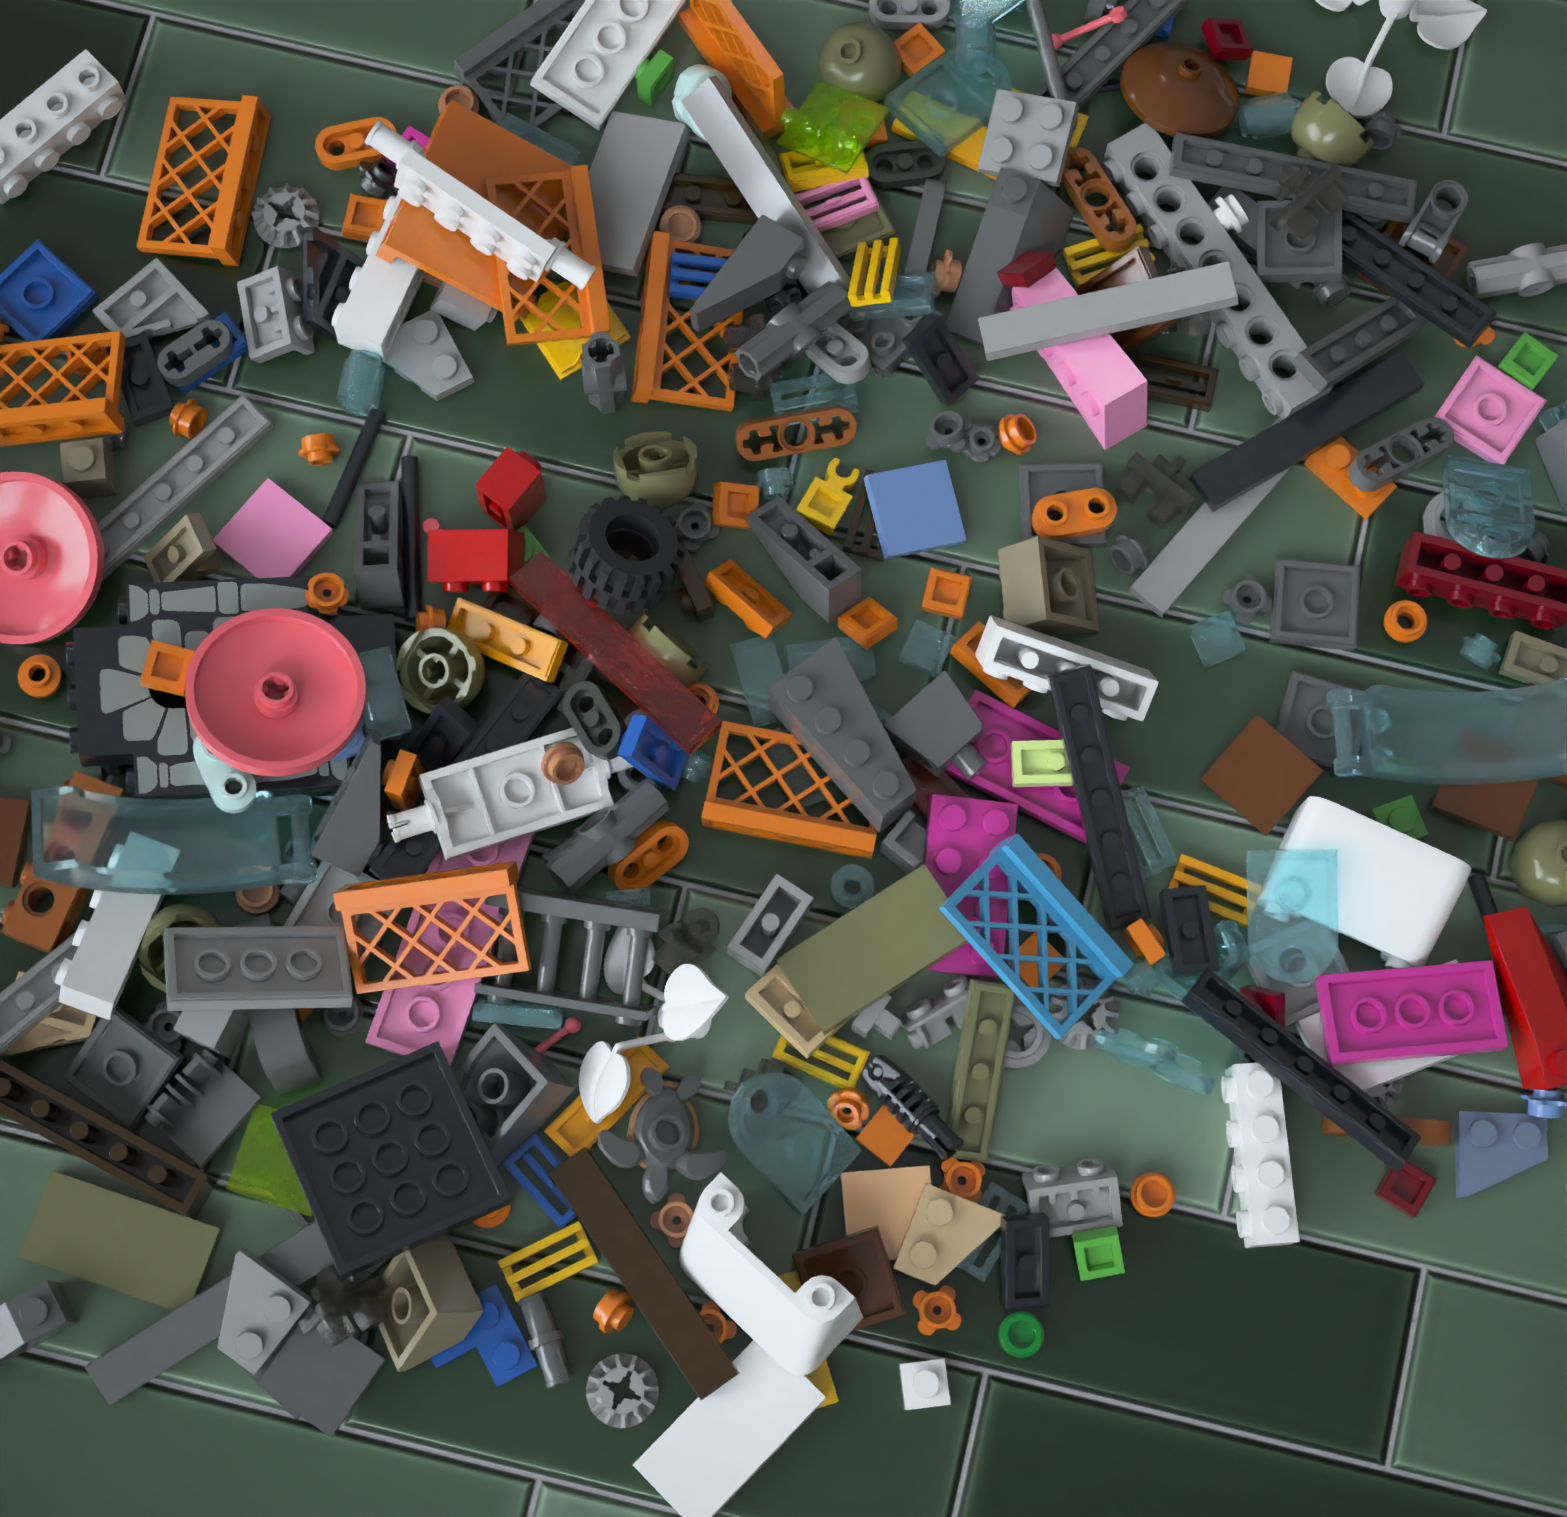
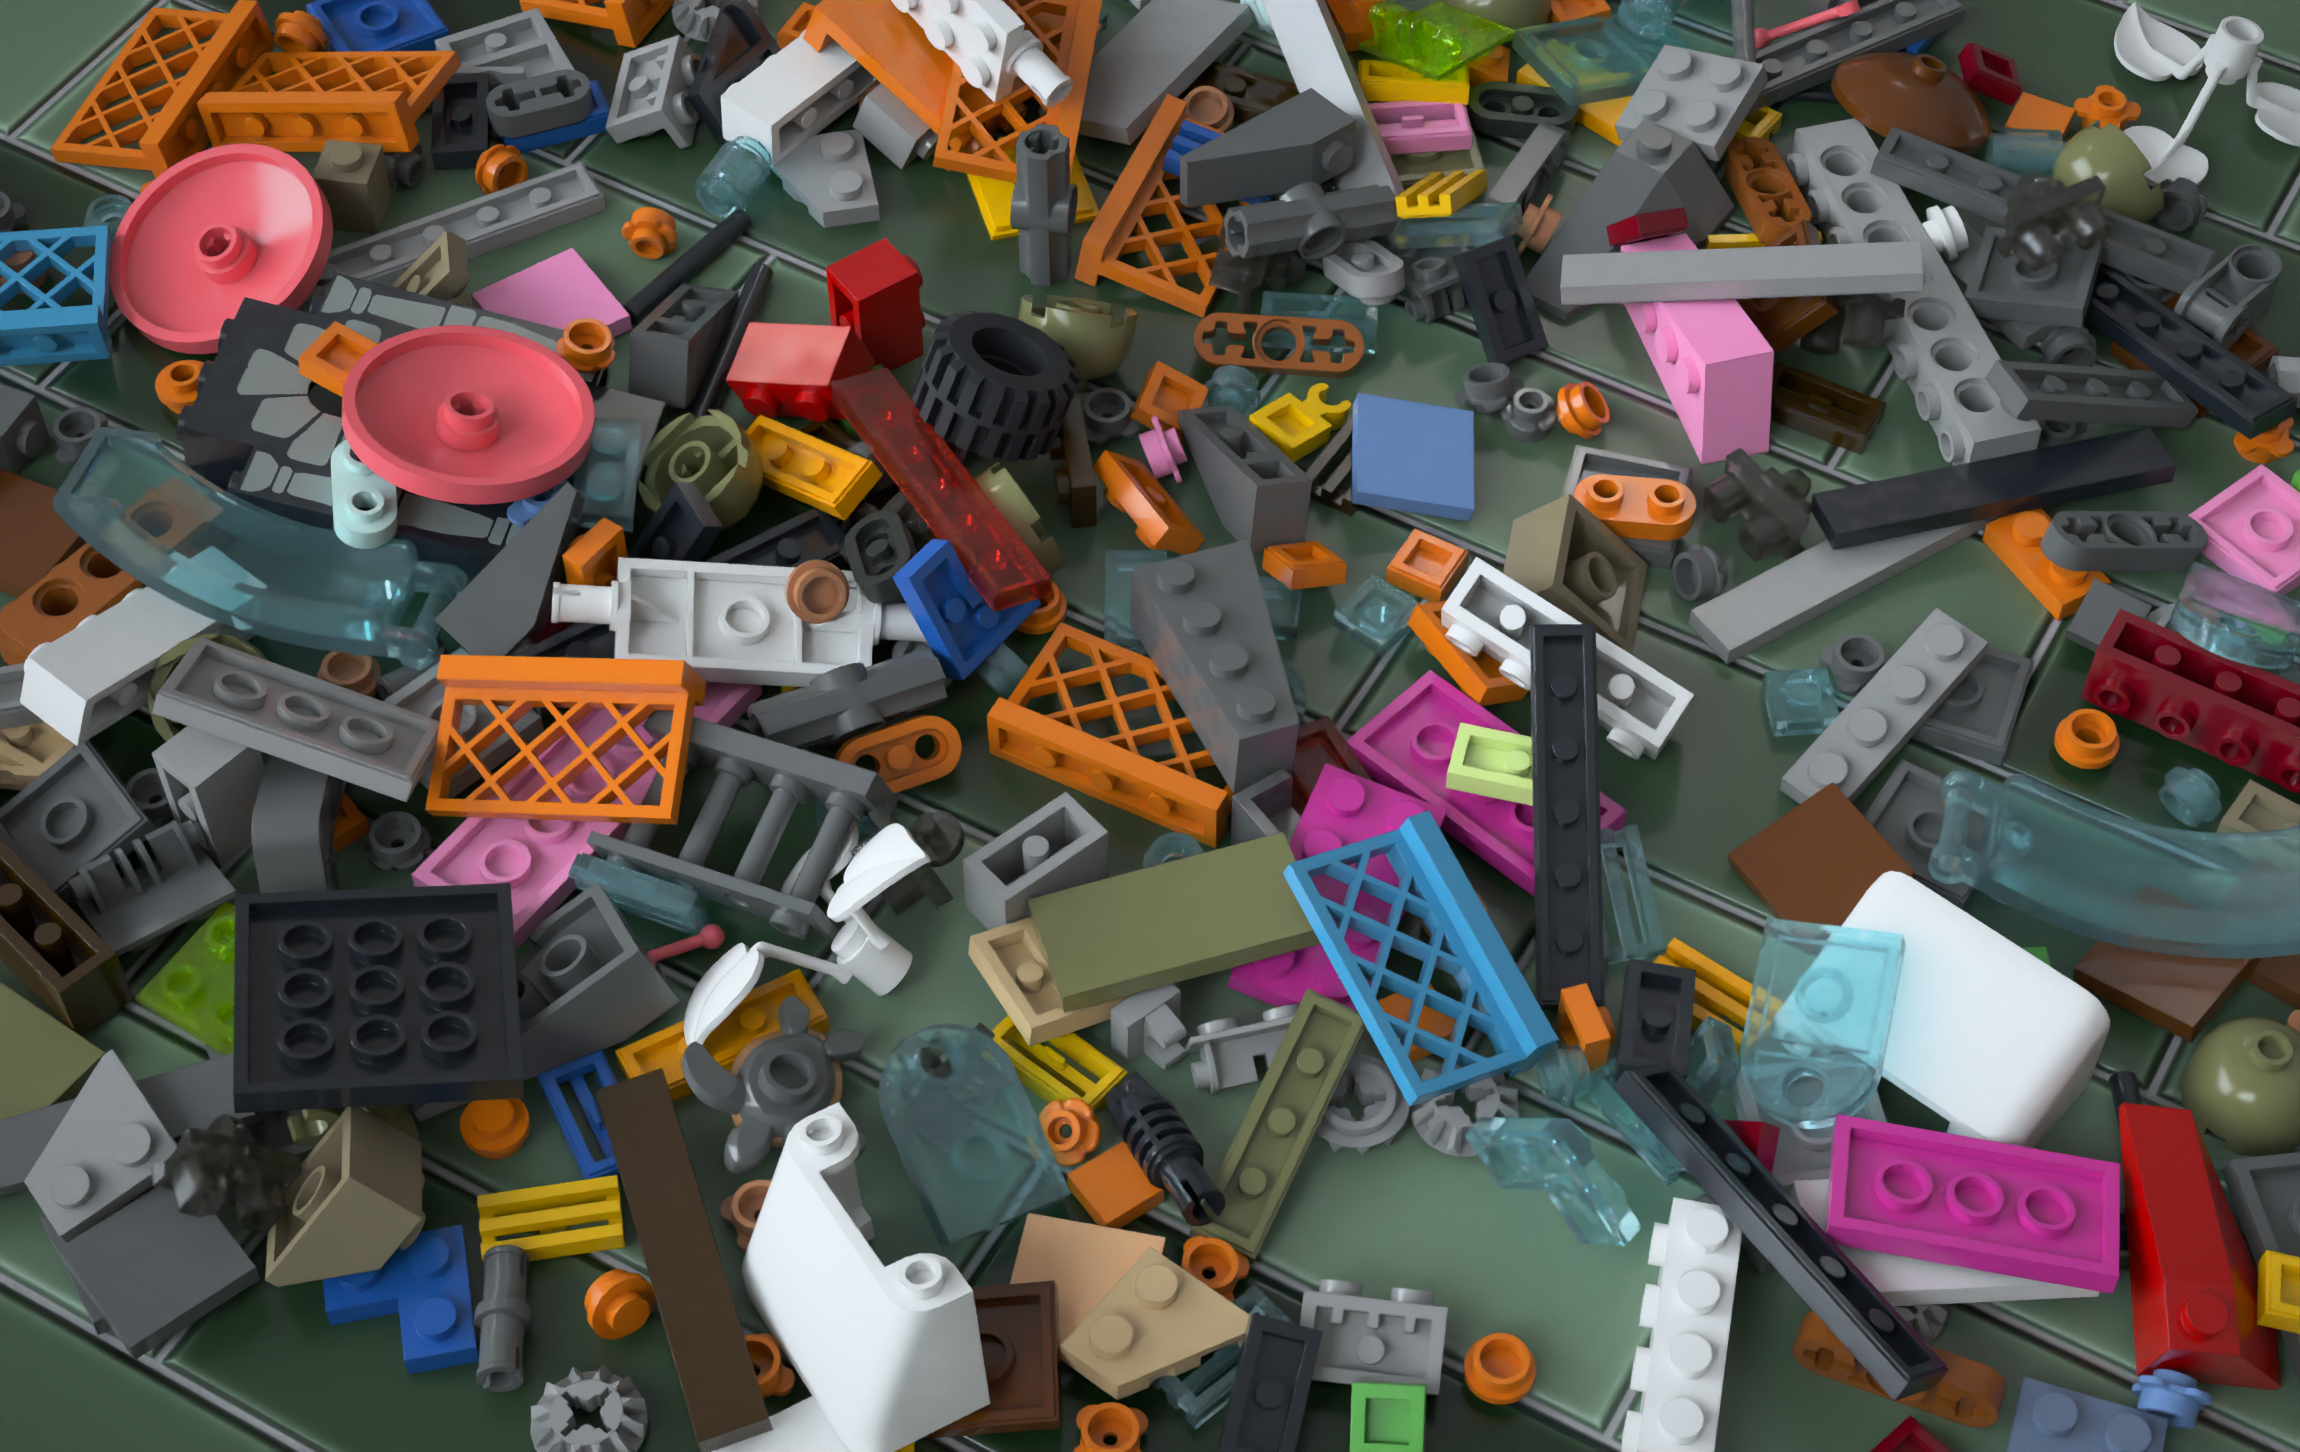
camera: 20 degrees right, 25 degrees down
dark grey torso [883,670,988,780] -> none
none -> bright pink plate [1139,415,1188,484]
none -> light grey plate [1780,608,1988,804]
none -> dark grey tile [2064,579,2152,652]
none -> orange plate [2073,85,2141,131]

